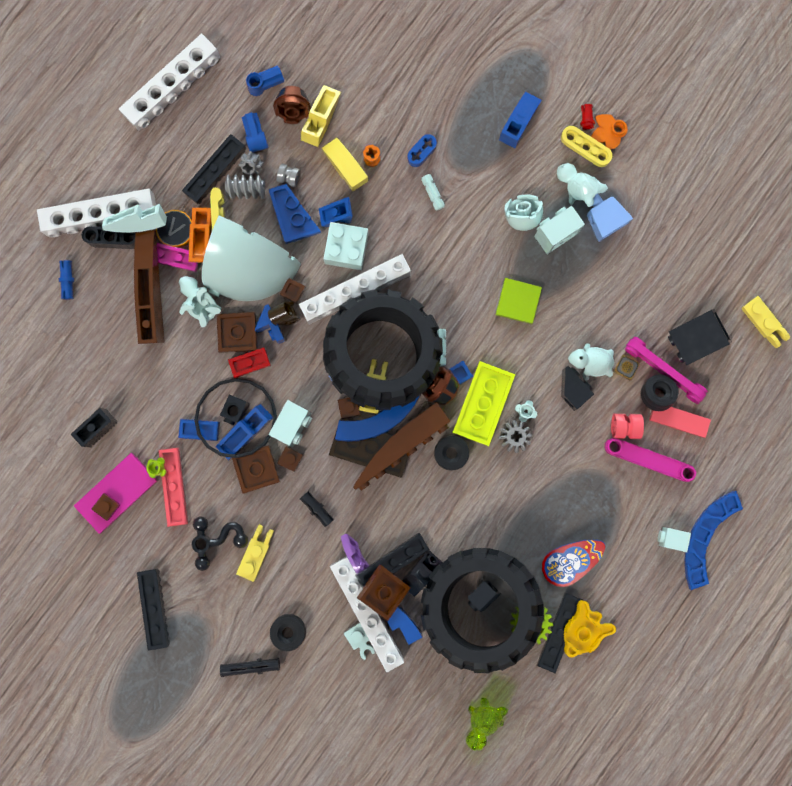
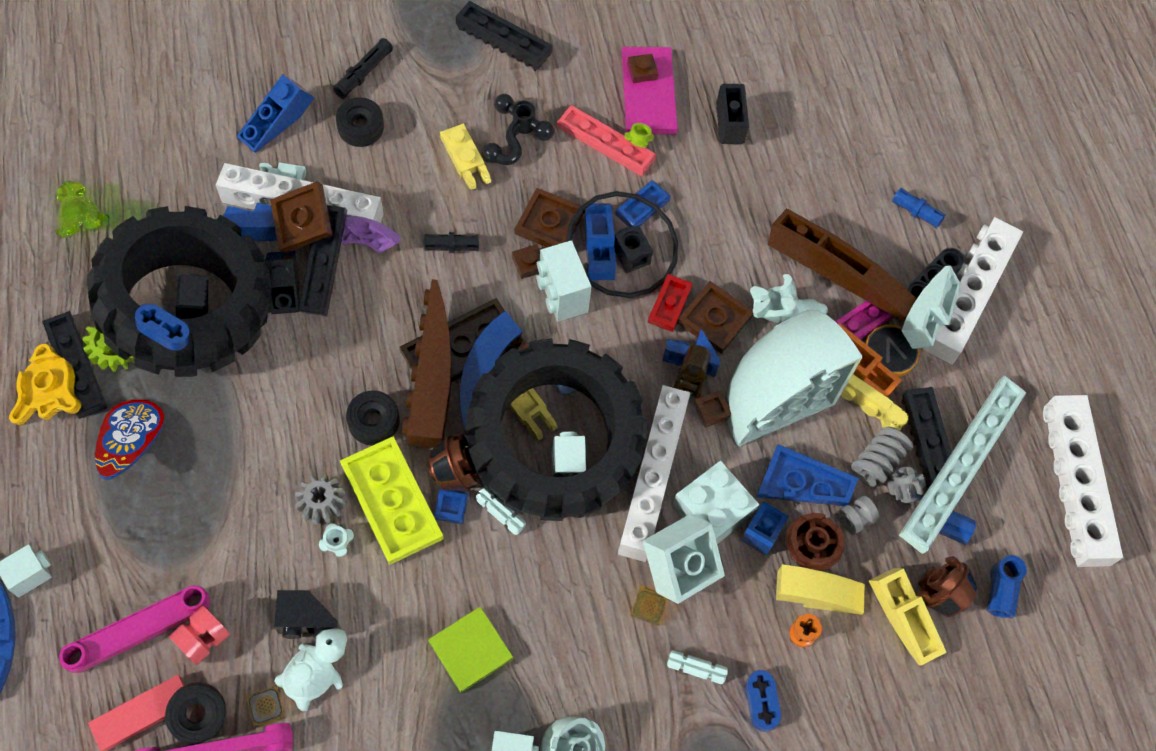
camera: 125 degrees right, 20 degrees down
none -> blue beam [135,304,189,350]
none -> blue slope [236,74,315,153]
none -> light aqua brick [551,432,586,477]
none -> clear yellow tile [630,586,668,626]
none -> light aqua brick [643,514,725,604]
none -> copper cone [786,513,844,571]
none -> light aqua tile [899,375,1027,554]

